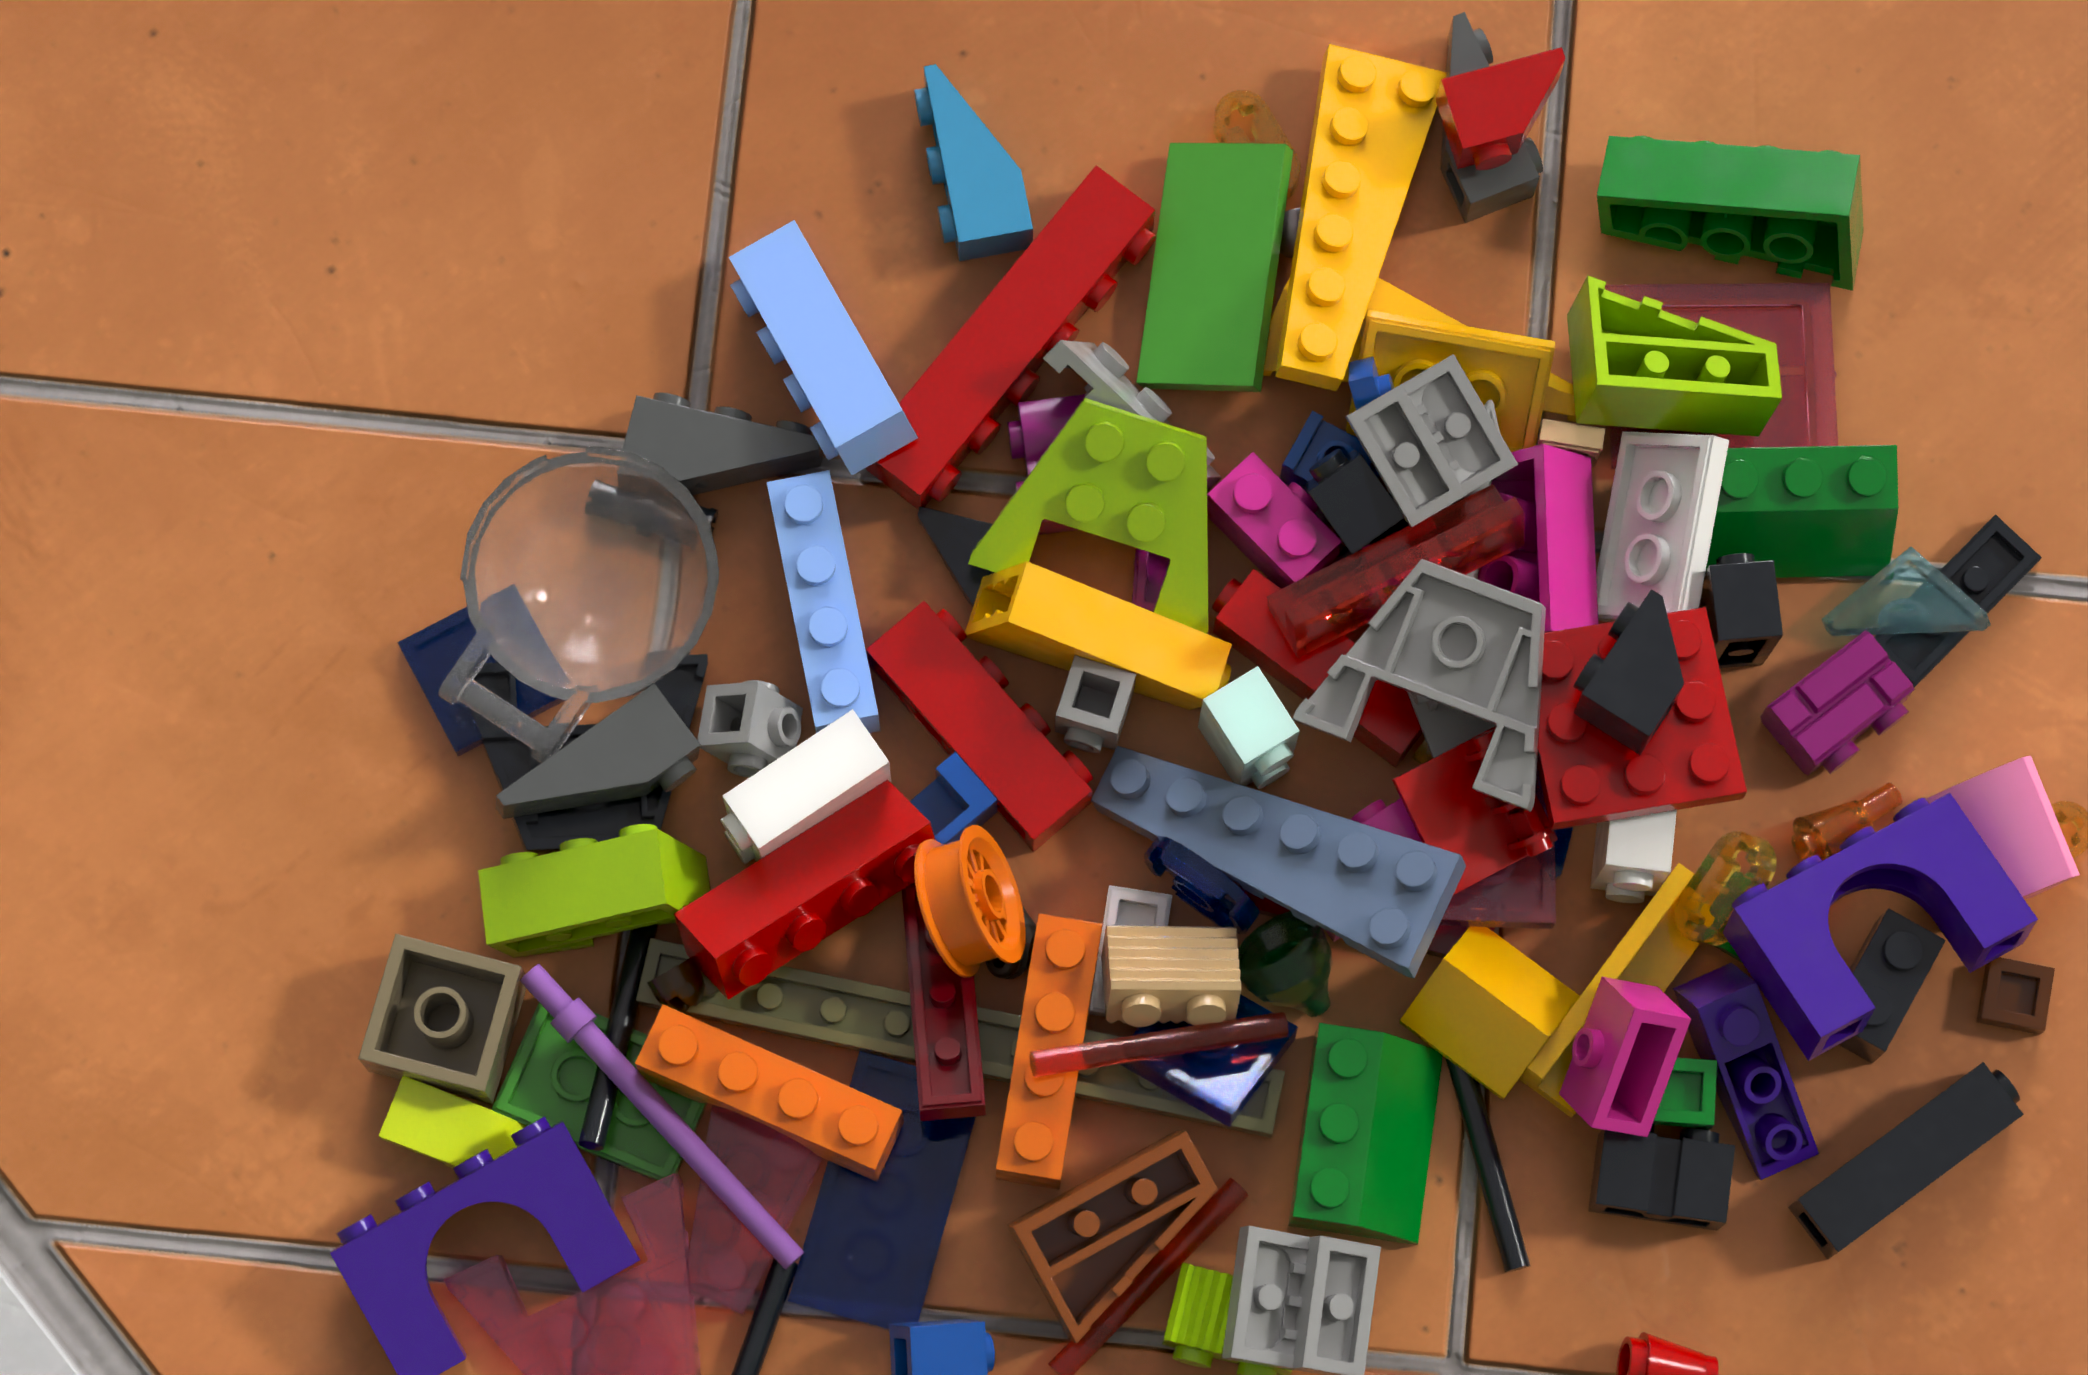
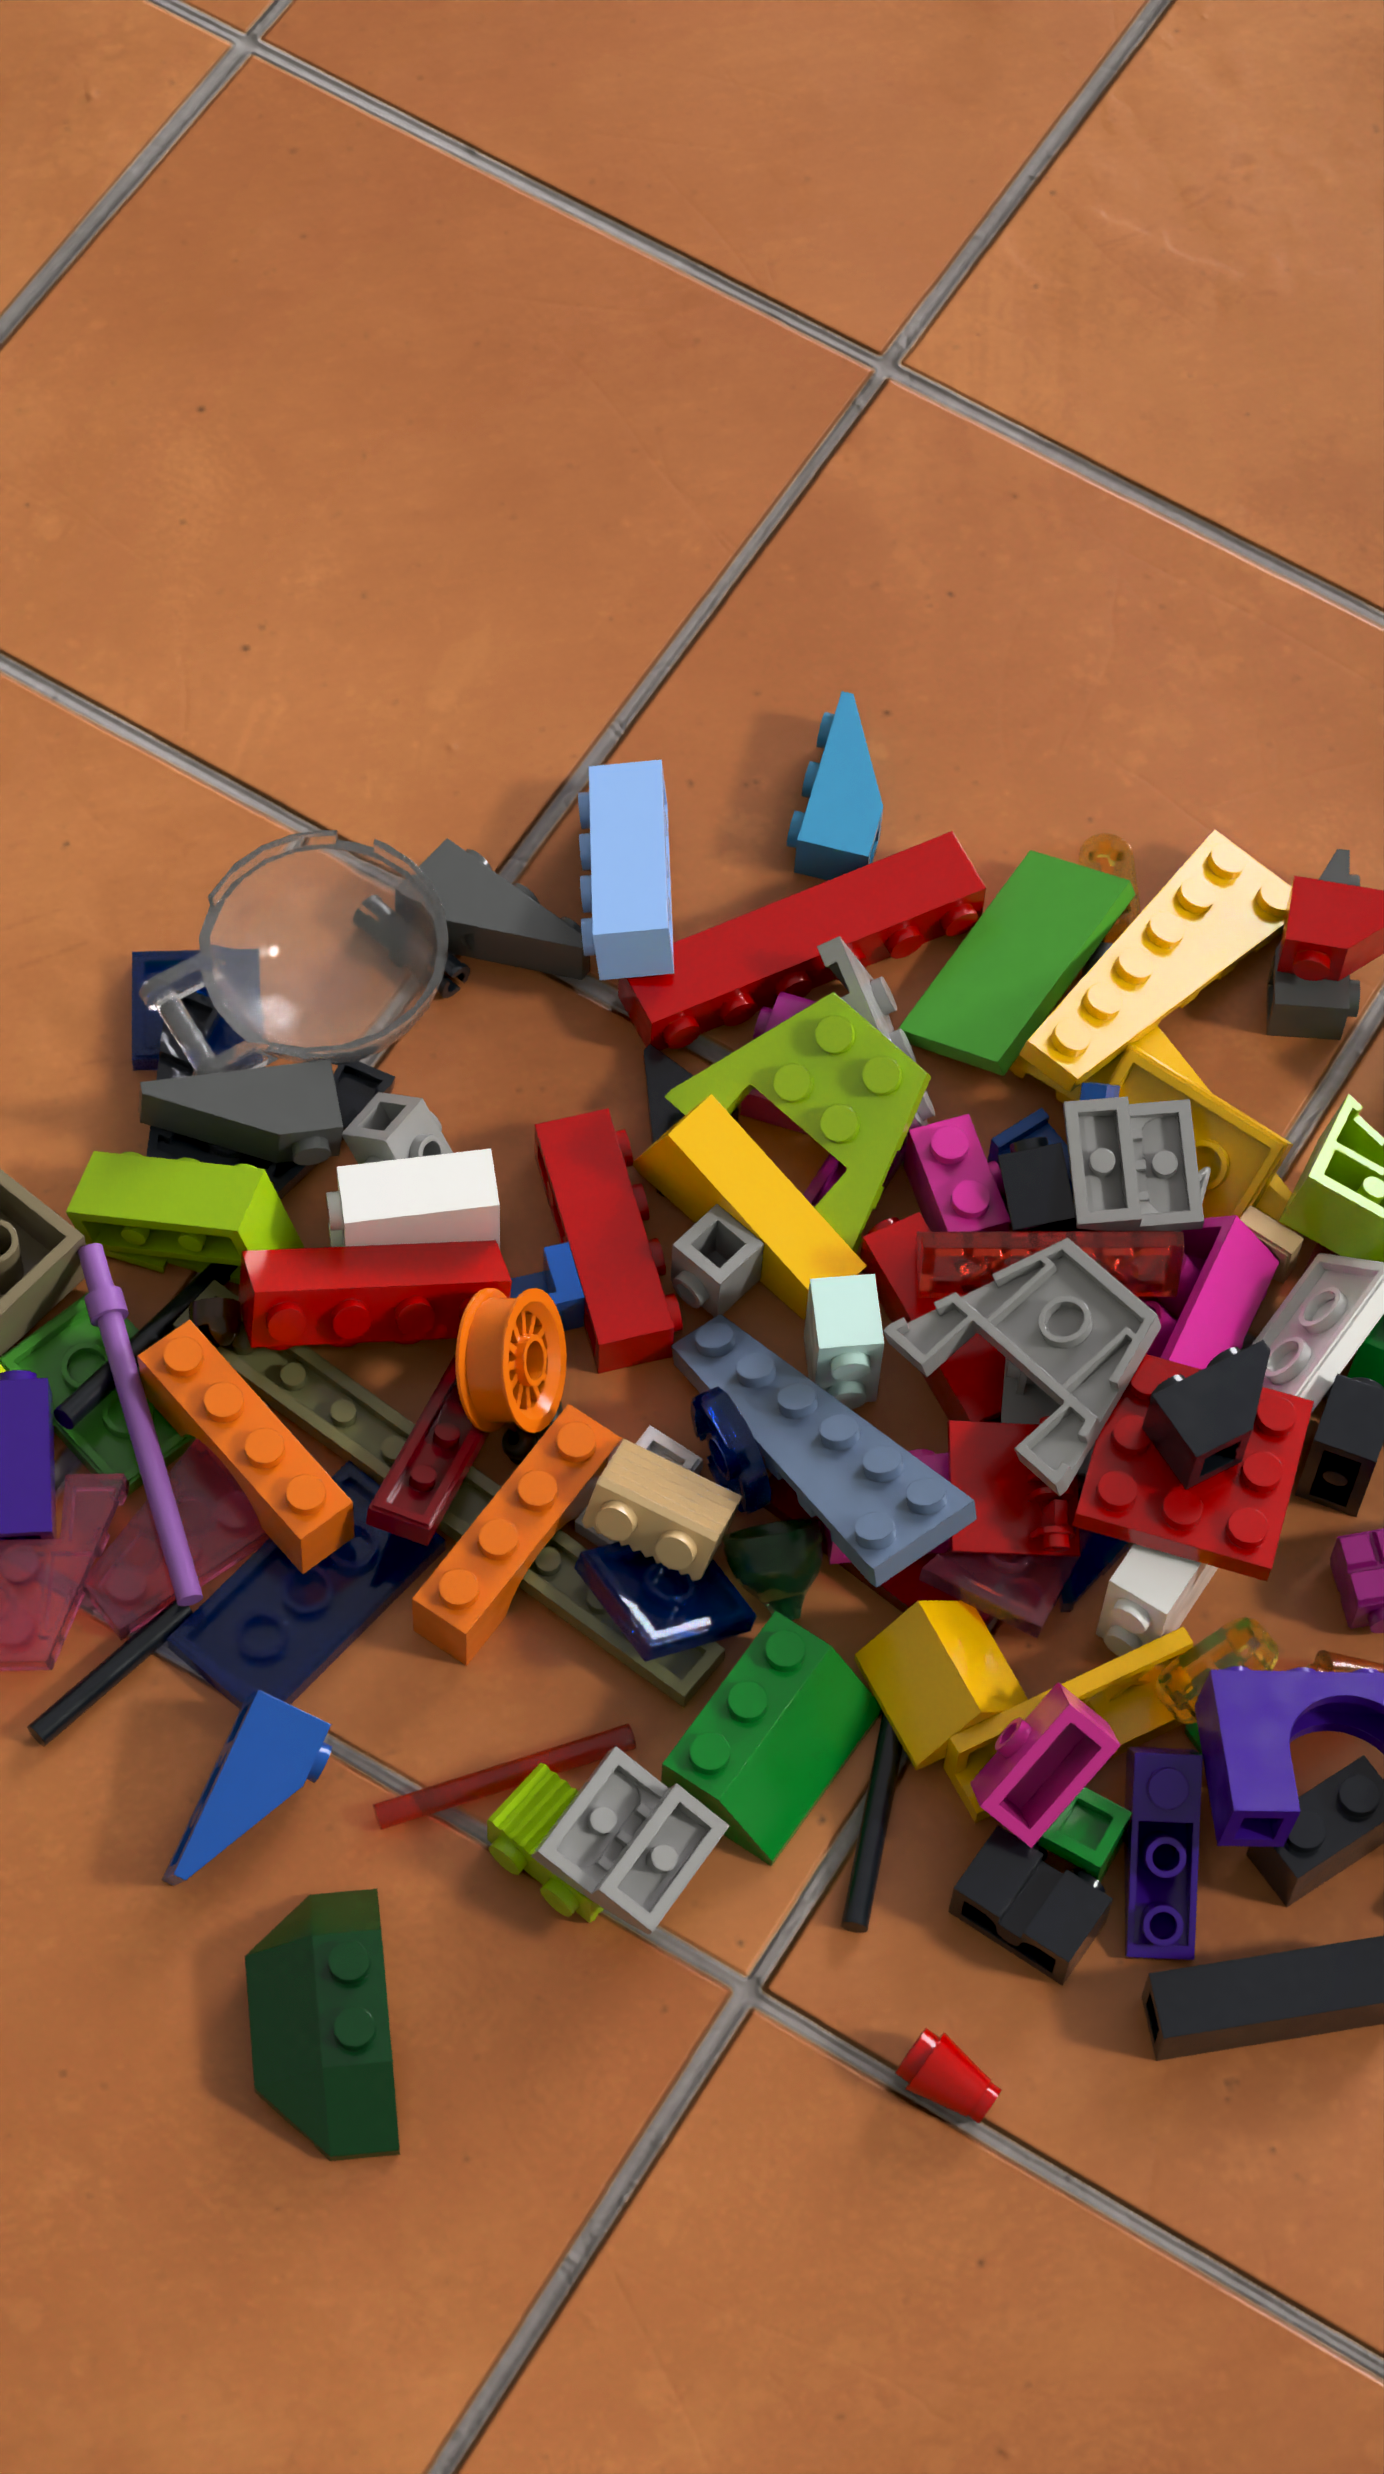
camera: 25 degrees right, 15 degrees down
light blue brick [767,470,880,733] -> none
dark orange wedge [1007,1130,1218,1344] -> none
clear red bar [1029,1012,1288,1078] -> none

